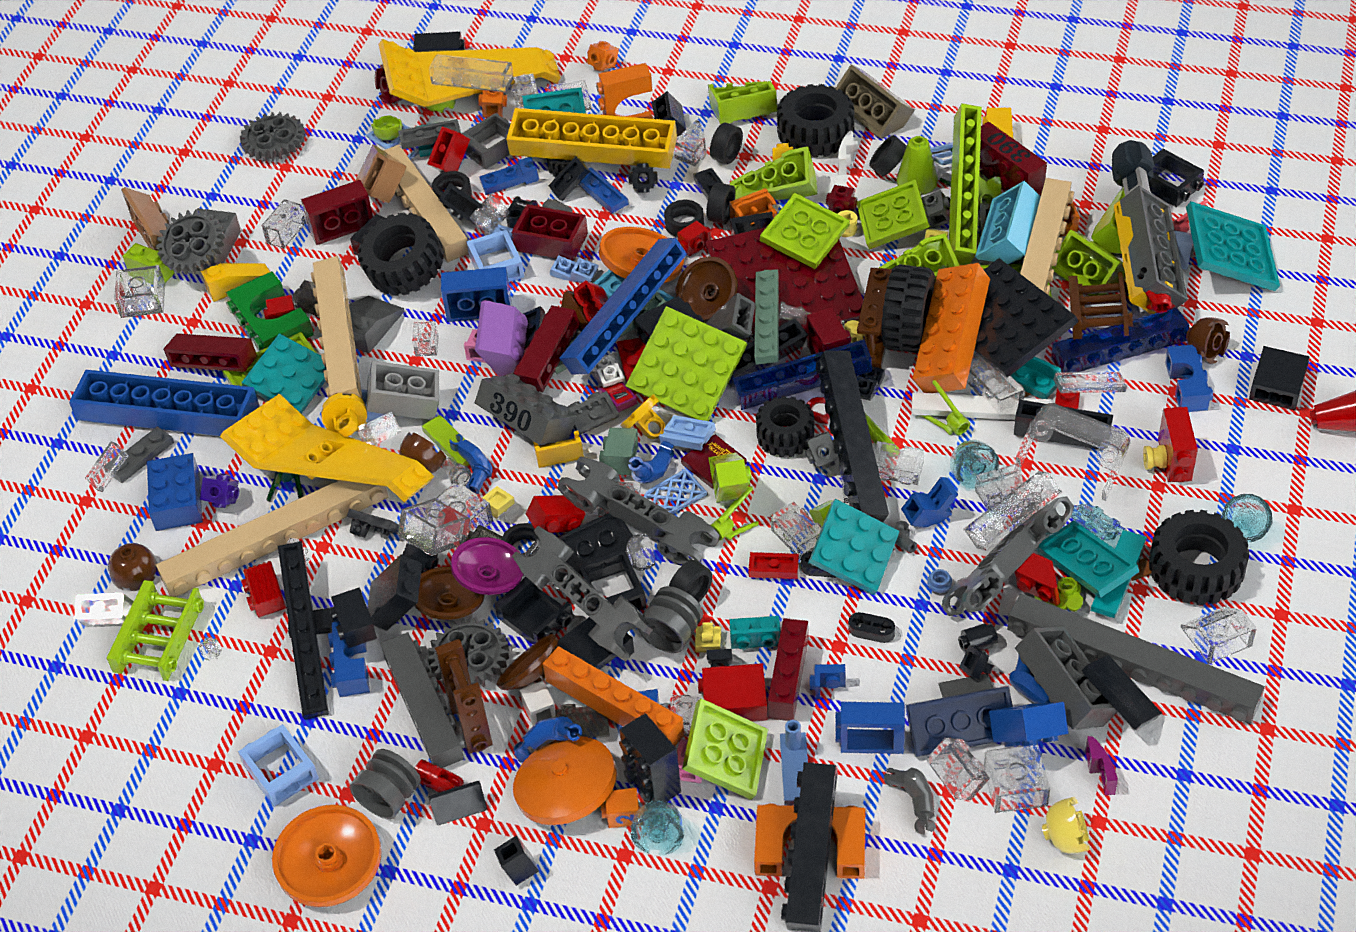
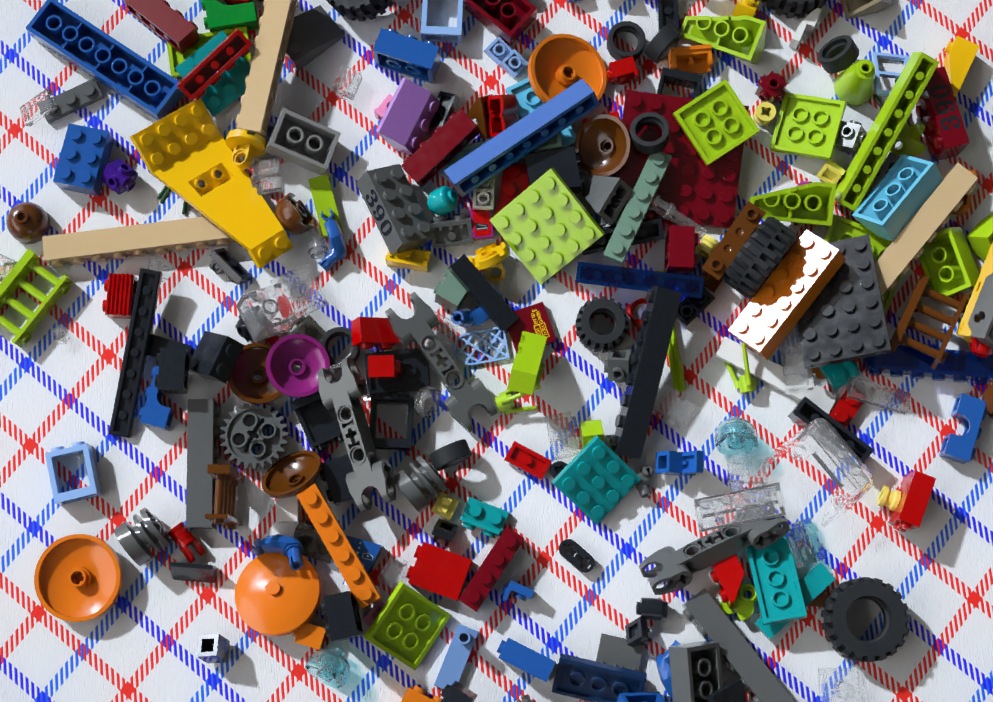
camera: 20 degrees right, 30 degrees up
light yellow tile [481,486,515,519] -> none
light blue plate [659,415,716,451] -> none
medium blue plate [927,569,952,593] -> none
clear light blue cylinder [1222,493,1272,542] -> none
none -> red brick [177,28,253,101]
none -> red brick [368,355,402,379]
none -> teal head [427,186,459,216]
none -> black tile [447,254,519,332]
none -> black tyre [630,112,670,154]

